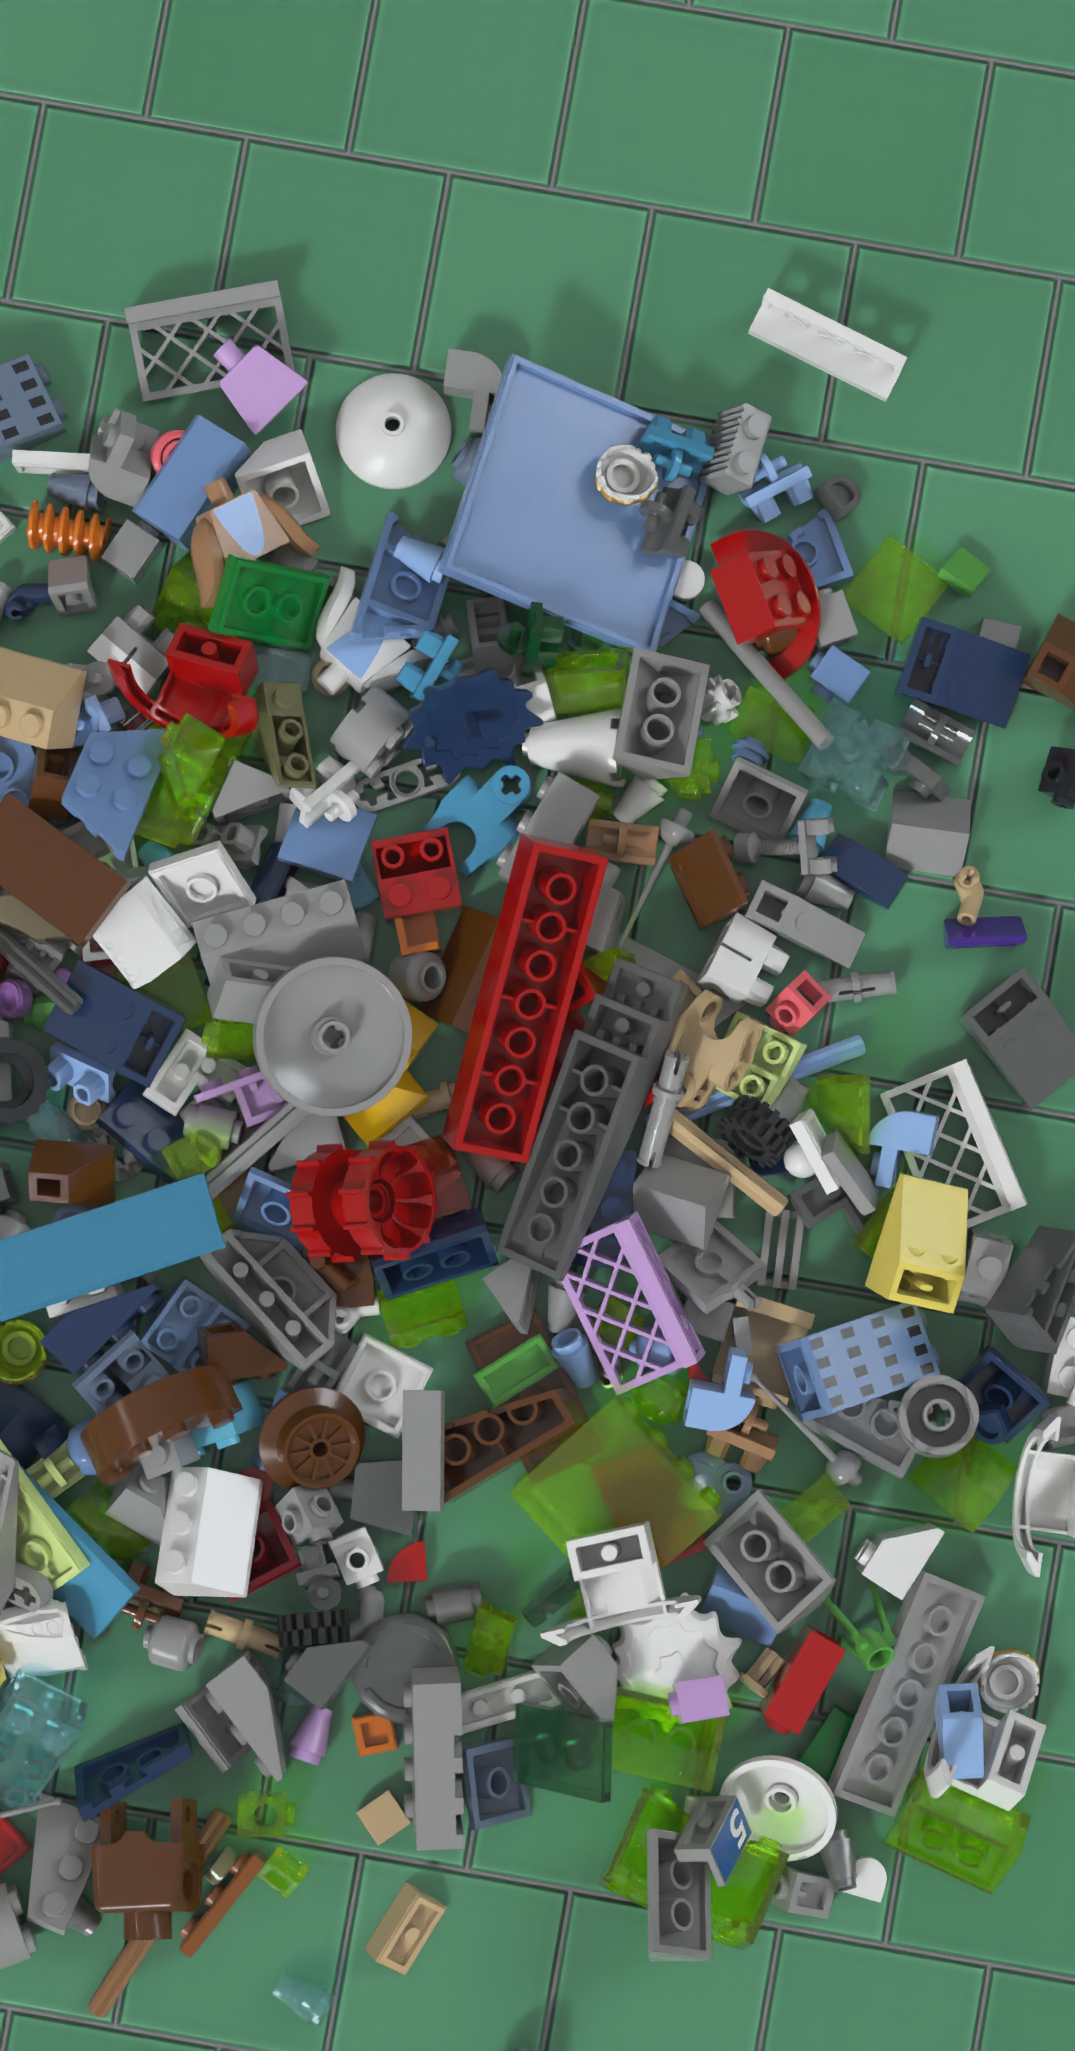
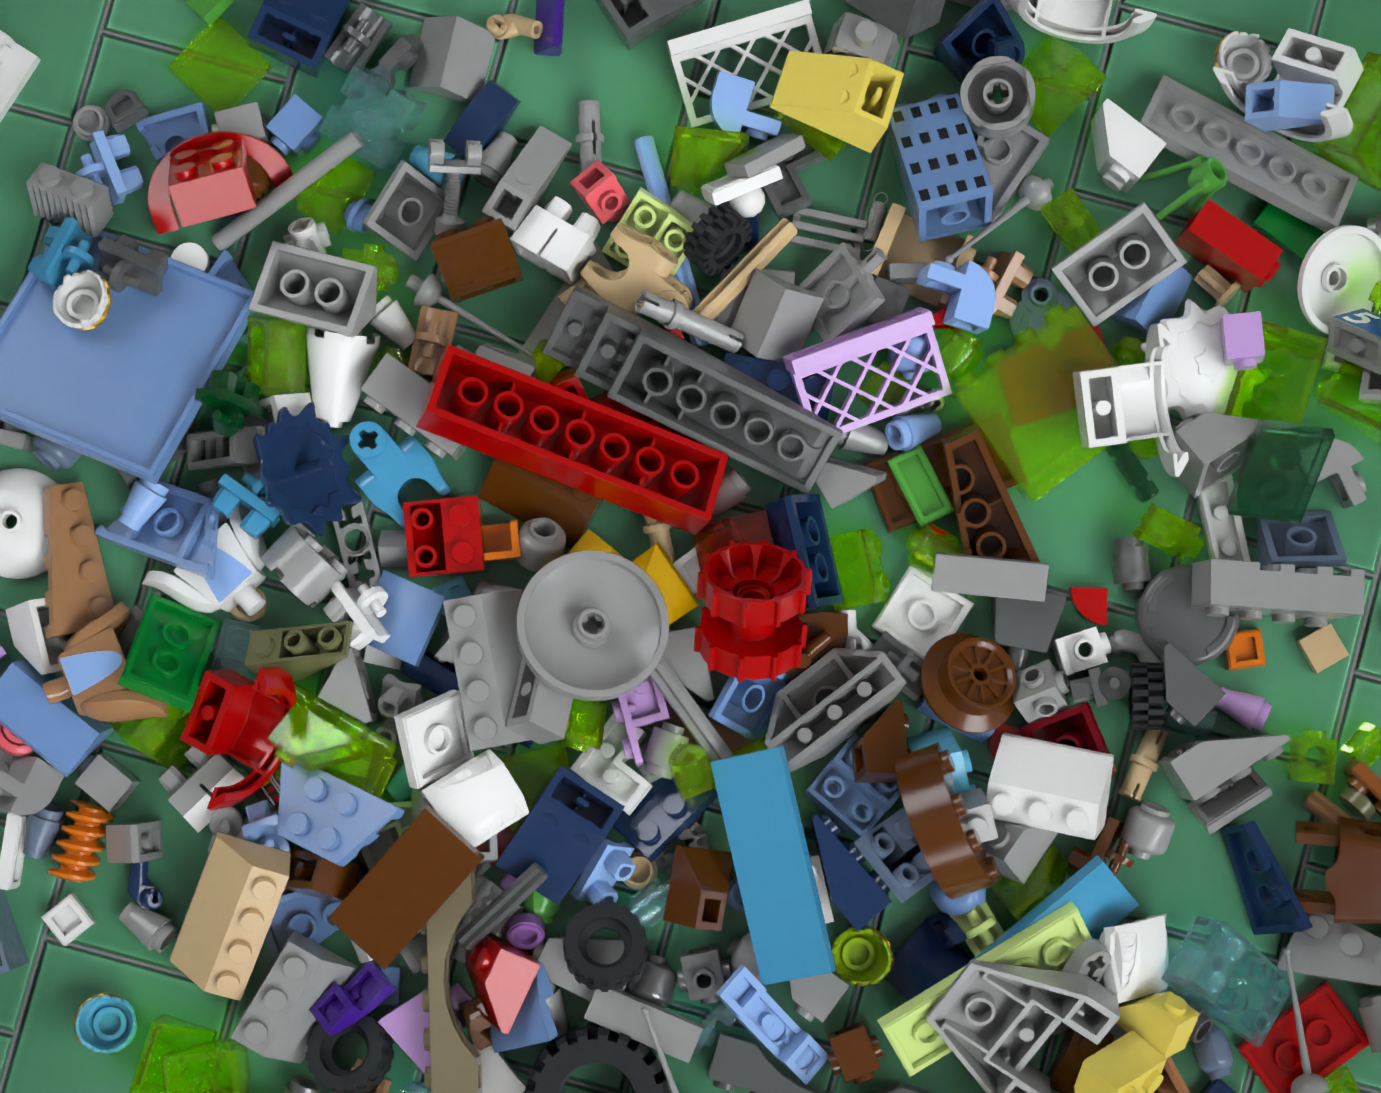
camera: 90 degrees left, 0 degrees up
none -> medium nougat wing [43,481,114,639]
none -> light grey plate [73,105,111,142]
none -> light grey slope [378,530,408,568]
none -> white piece [862,192,888,251]
none -> clear neon green head [904,524,962,577]
none -> clear neon green plate [1111,336,1145,366]
none -> light grey brick [1285,439,1367,509]

